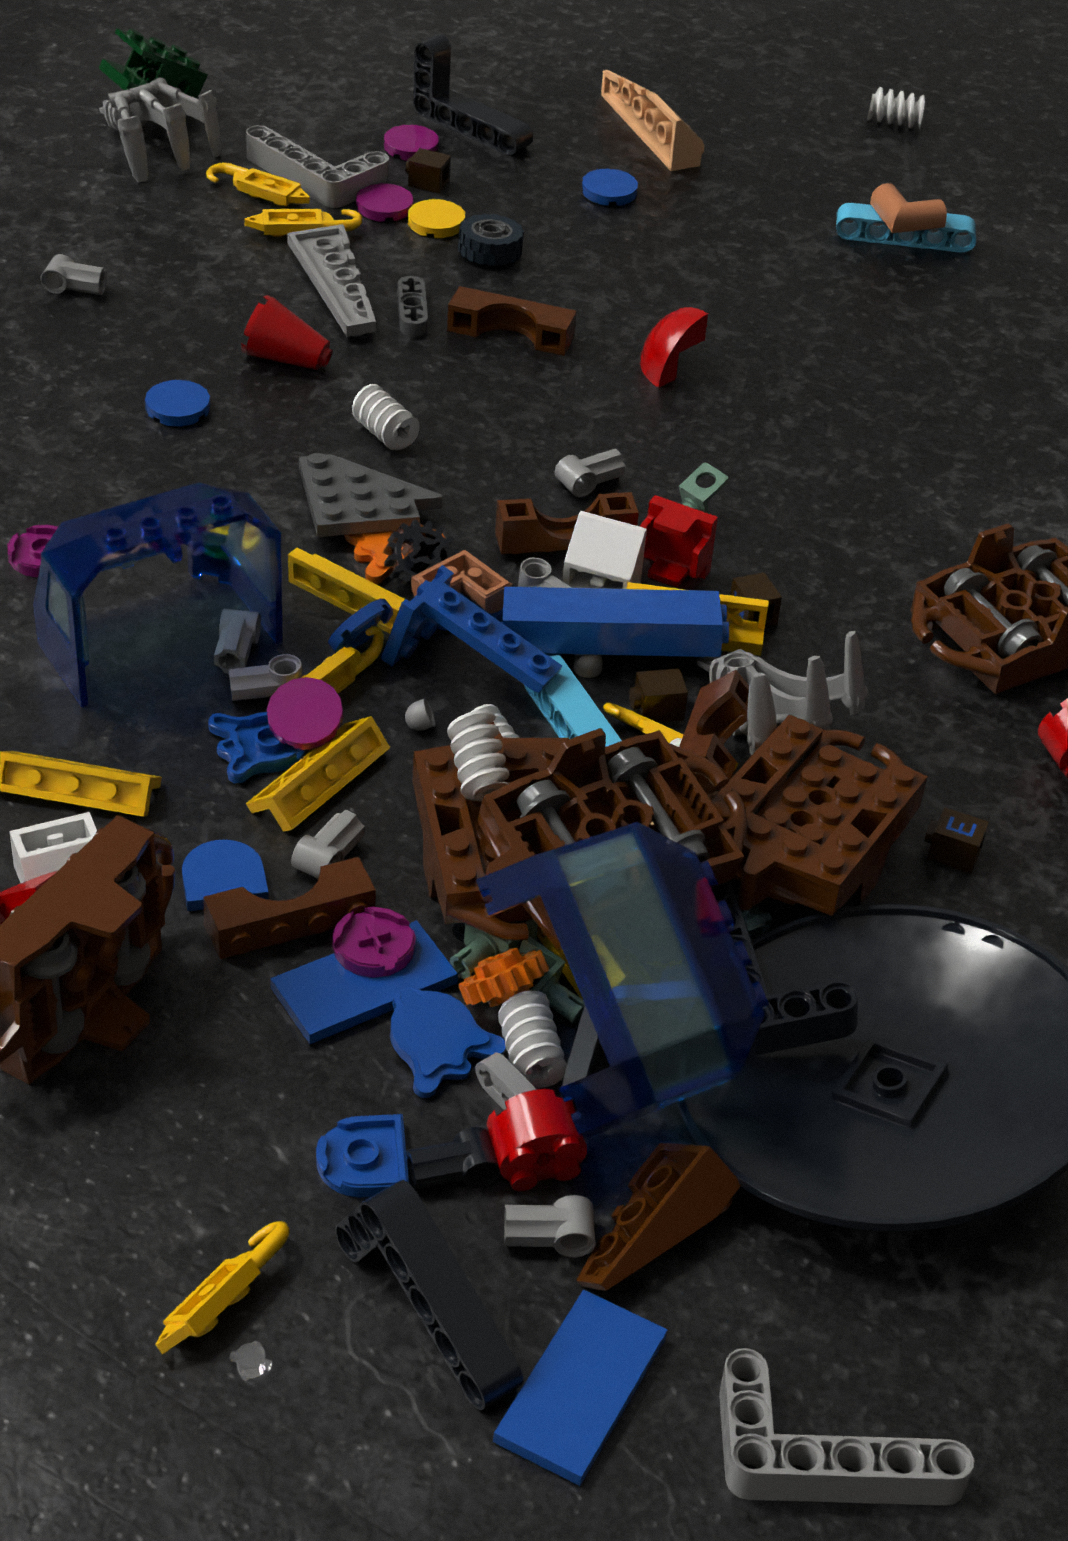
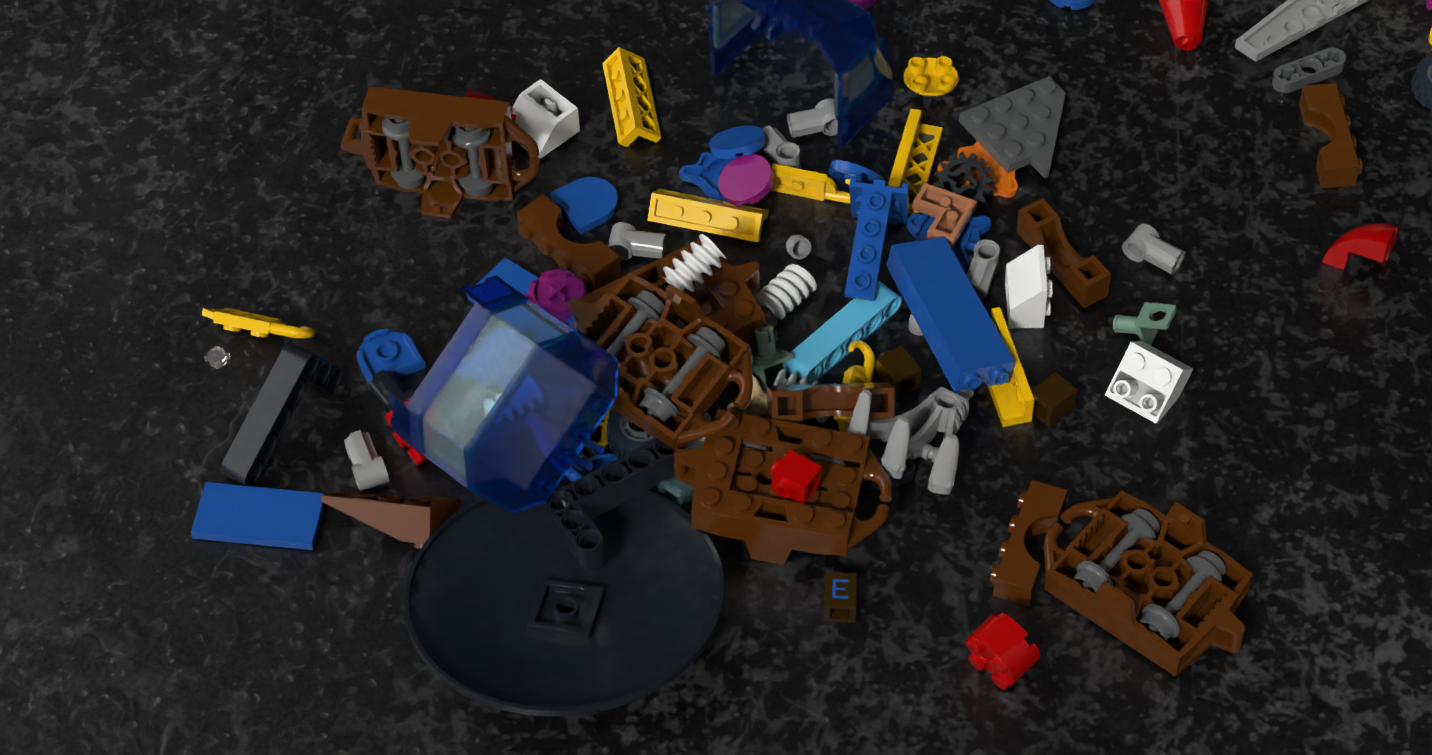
camera: 75 degrees right, 10 degrees up
white piece [352,384,420,450] -> none
red panel [639,495,718,587] -> none
light grey beam [719,1348,974,1505] -> none
none -> blue tile [709,126,765,159]
none -> red brick [770,449,822,504]
none -> reddish brown arch [990,480,1067,606]
none -> white slope [1105,341,1193,424]

